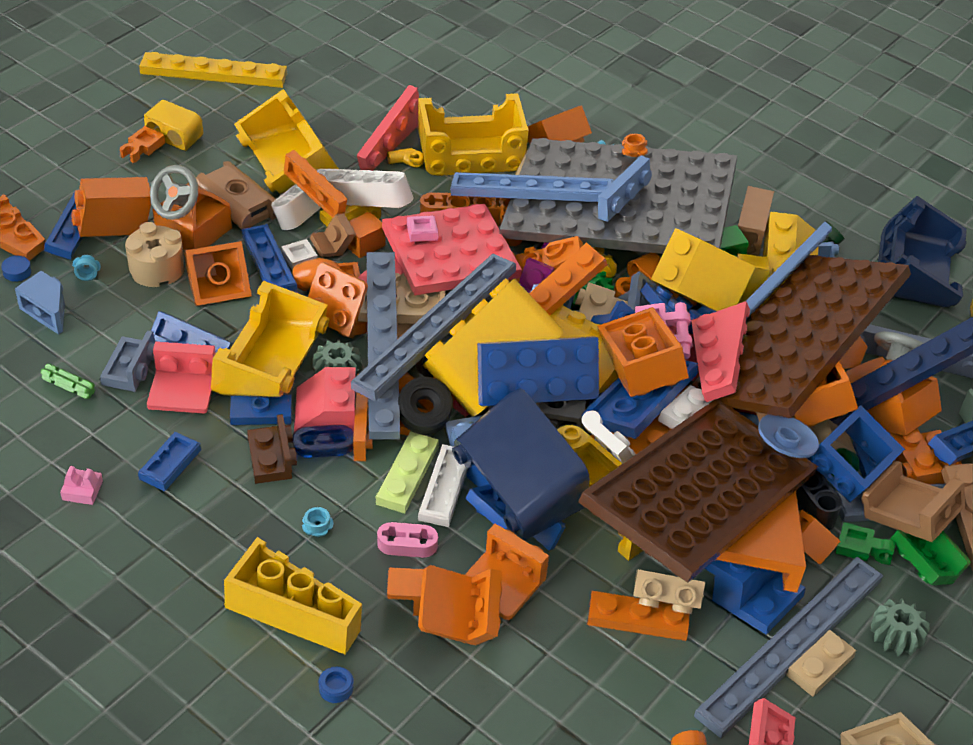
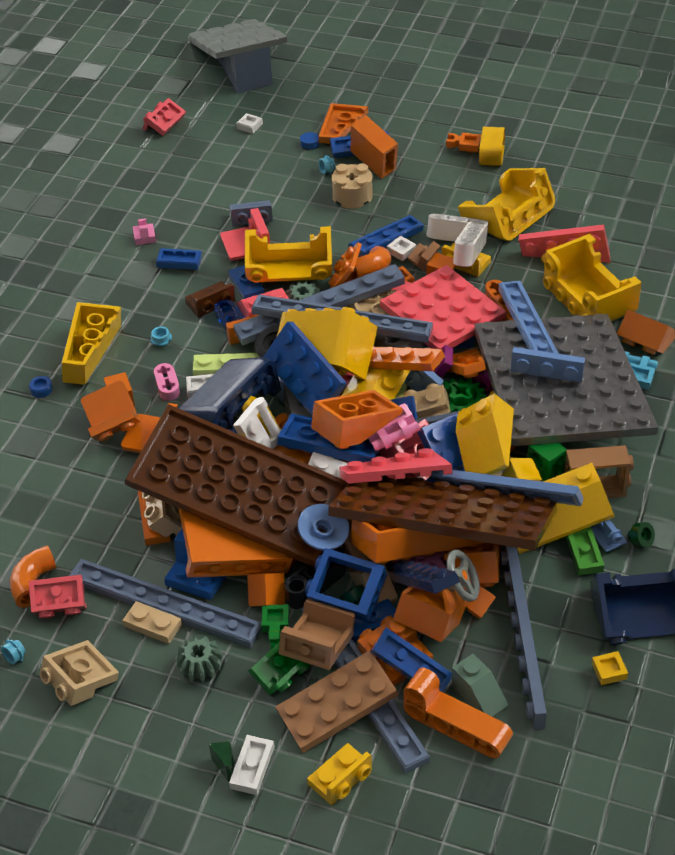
camera: 75 degrees right, 0 degrees up
medium blue slope [15,271,65,335] -> none
axle [40,363,96,399] -> none
yellow plate [139,52,287,88] -> none
orange piece [150,165,232,251] -> none
plate [151,311,234,354] -> none
orange slope [184,241,252,306] -> none
medium nougat piece [196,161,276,229] -> none
orange plate [284,150,347,218] -> none
bright pink tile [407,216,438,242] -> none
orange plate [622,134,648,157] -> none

